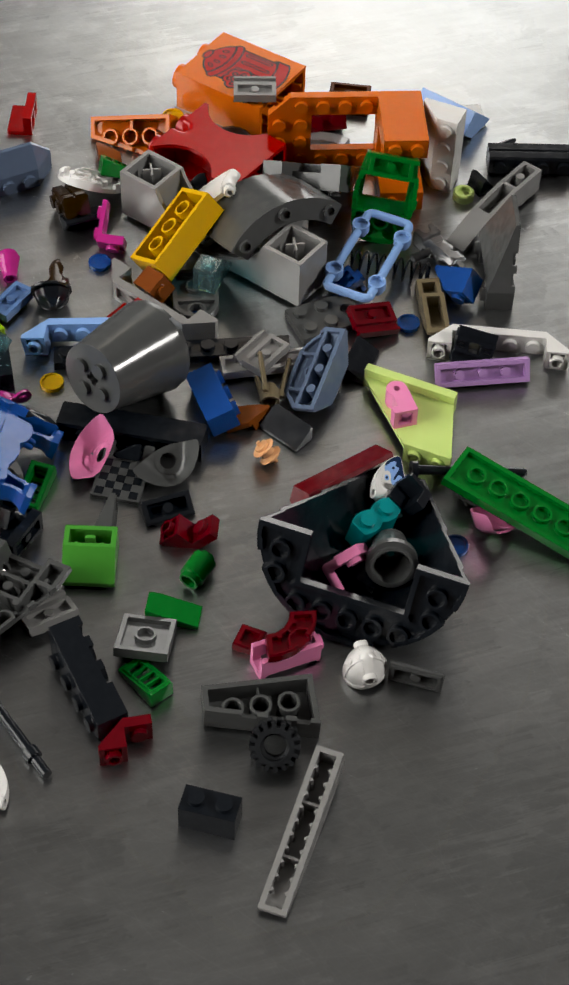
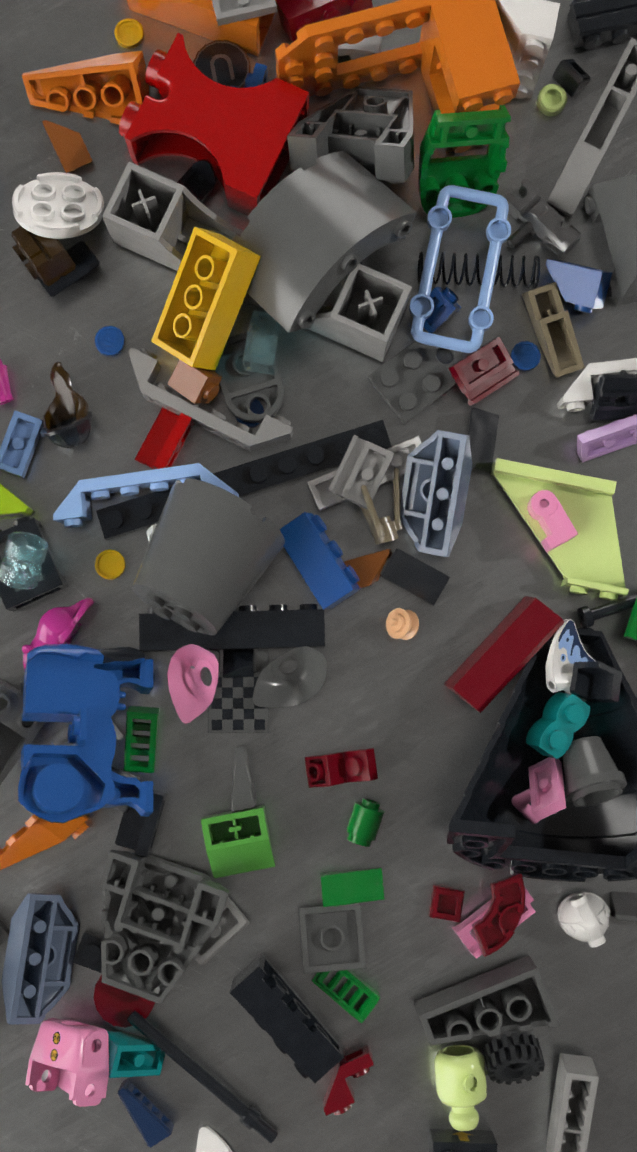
camera: 15 degrees left, 35 degrees up
dark pink bracket [94,199,127,253] -> none
green slope [98,154,127,178] -> none
black slope [138,490,195,527] -> none
white arm [198,169,241,202] -> none
none -> yellowish green piece [434,1045,488,1131]

